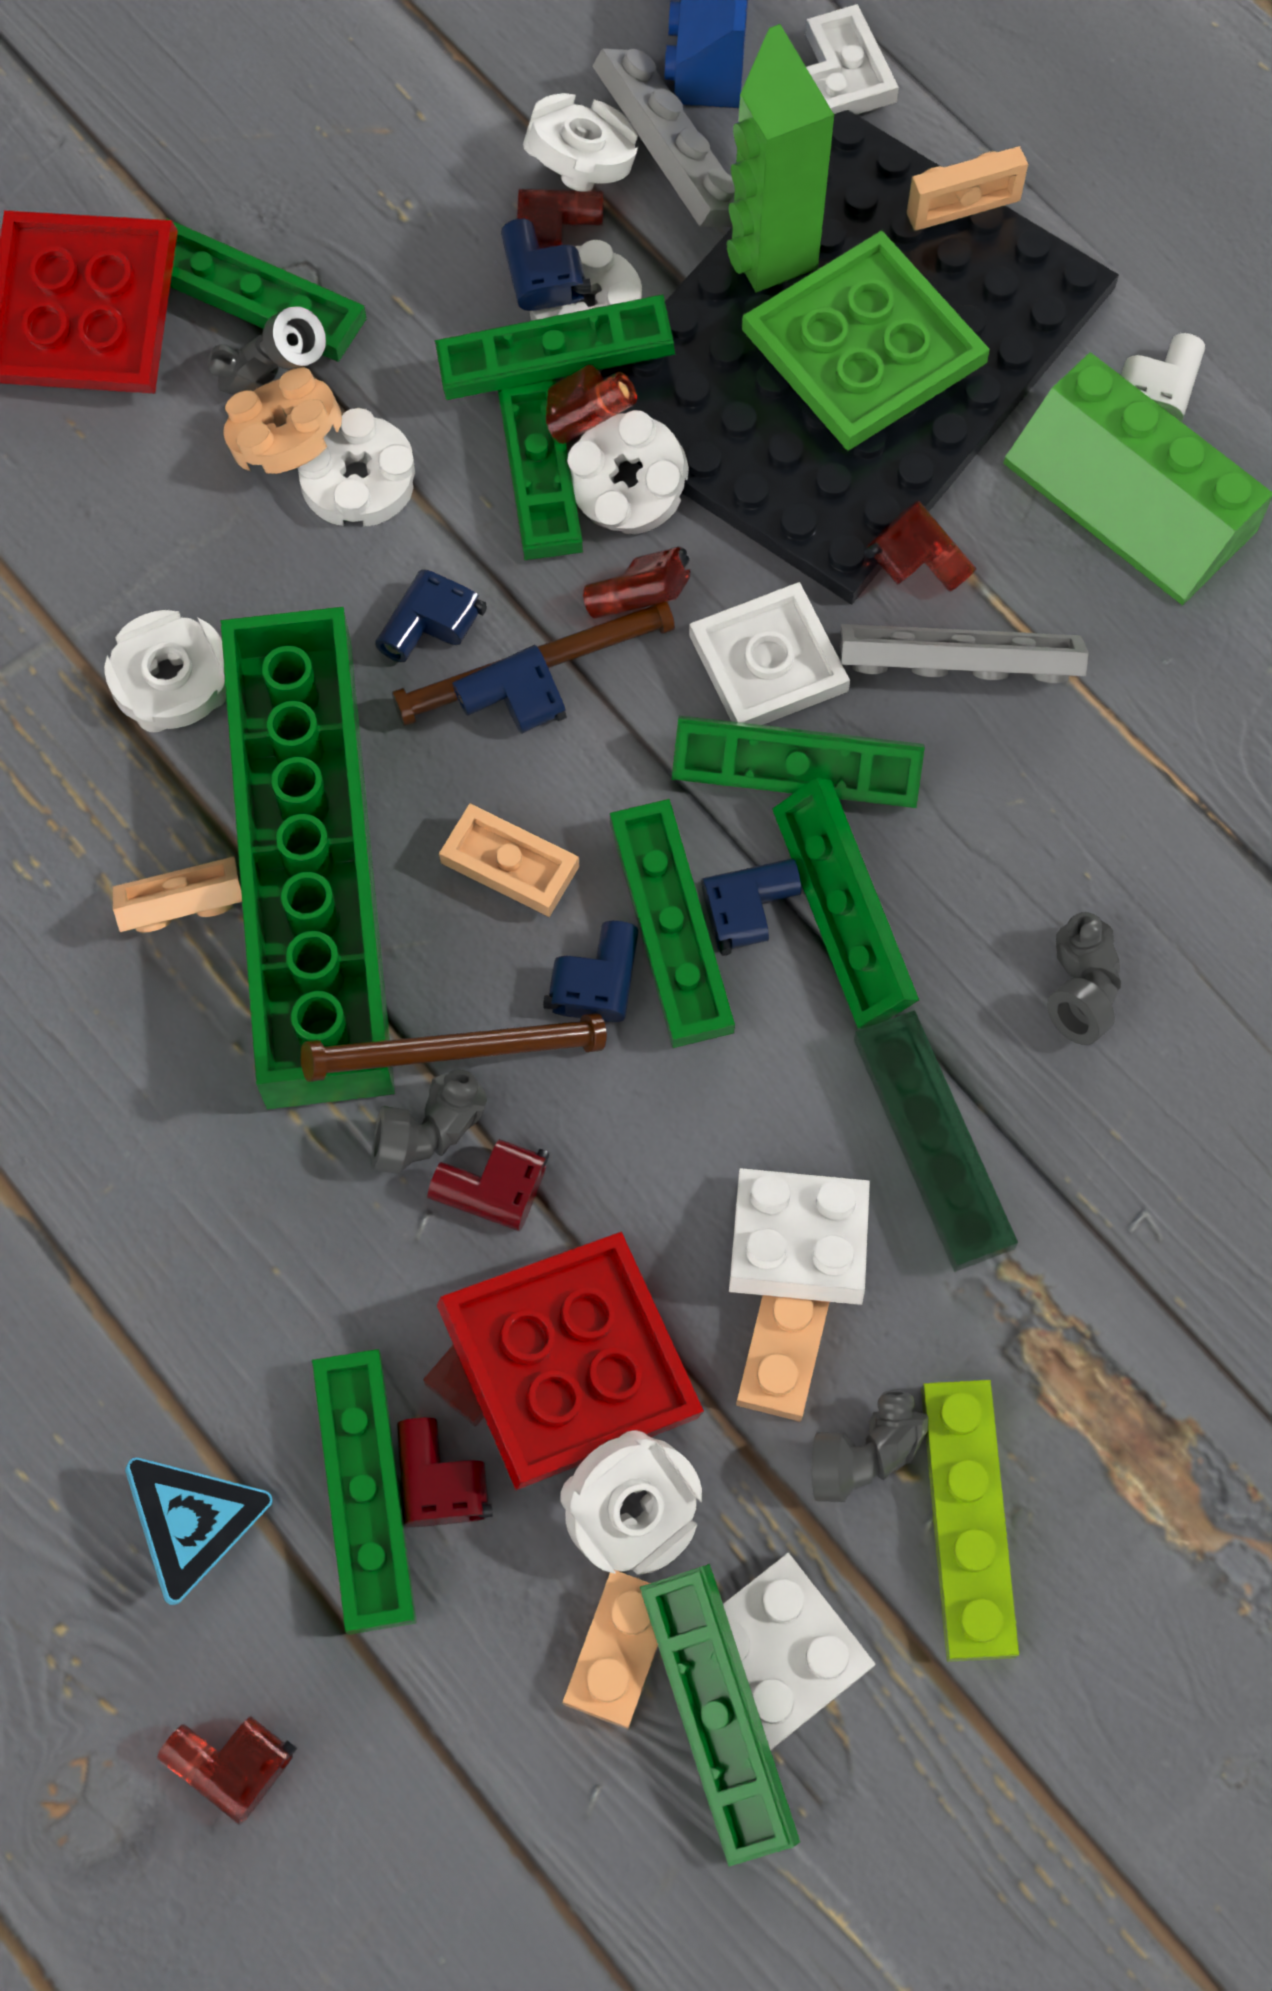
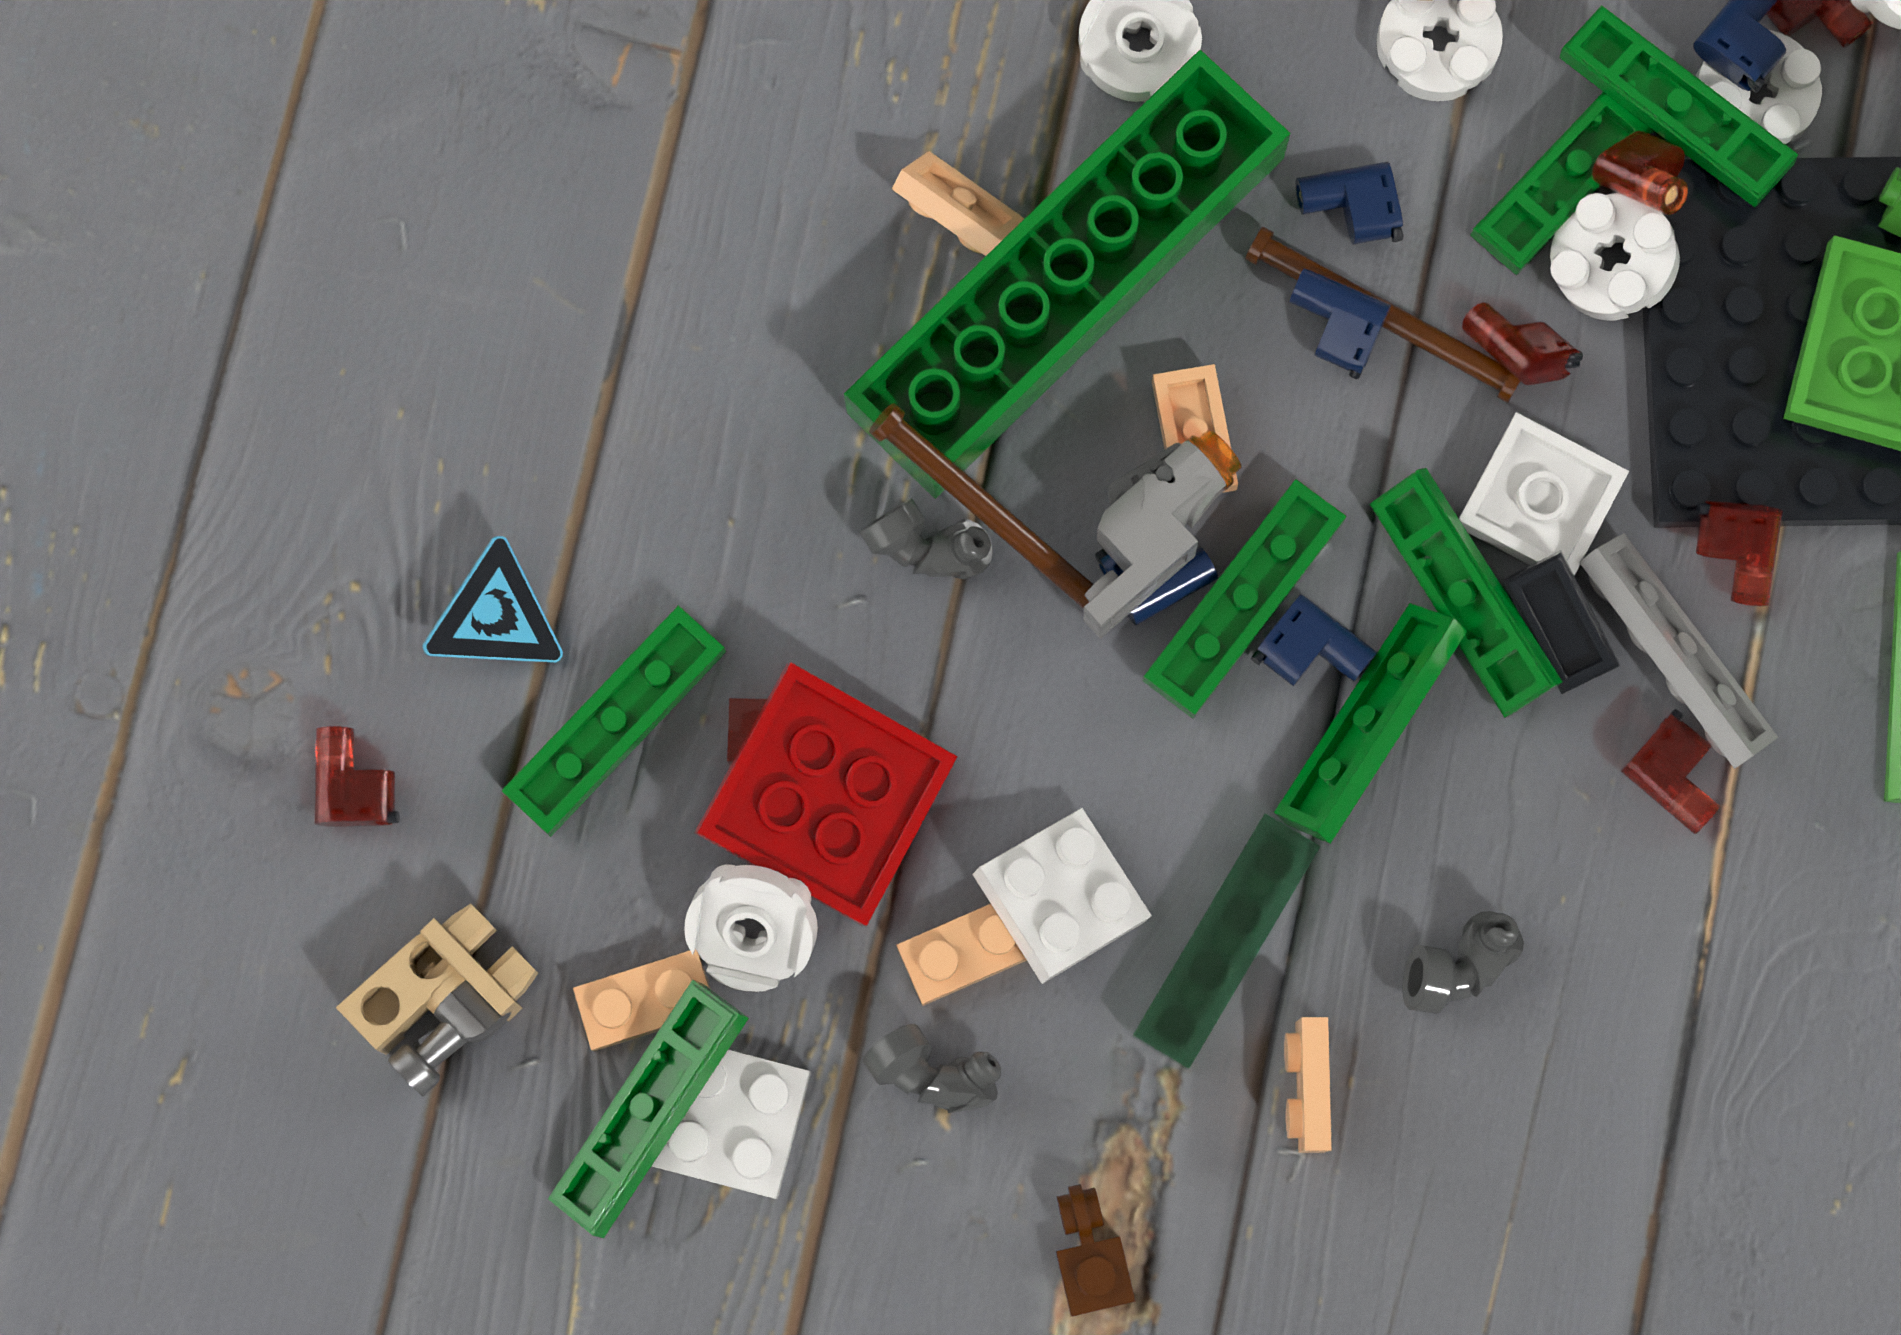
camera: 55 degrees right, 10 degrees up
dark red piece [397,1417,493,1527] -> none
dark red piece [427,1139,549,1232] -> none
lime plate [921,1380,1019,1662] -> none
none -> tan hips [336,903,538,1097]
none -> reddish brown plate [1055,1184,1136,1317]
none -> light grey plate [1083,430,1242,639]
none -> light nougat plate [1284,1017,1332,1153]
none -> black tile [1503,550,1620,694]
none -> clear red piece [1620,709,1720,834]

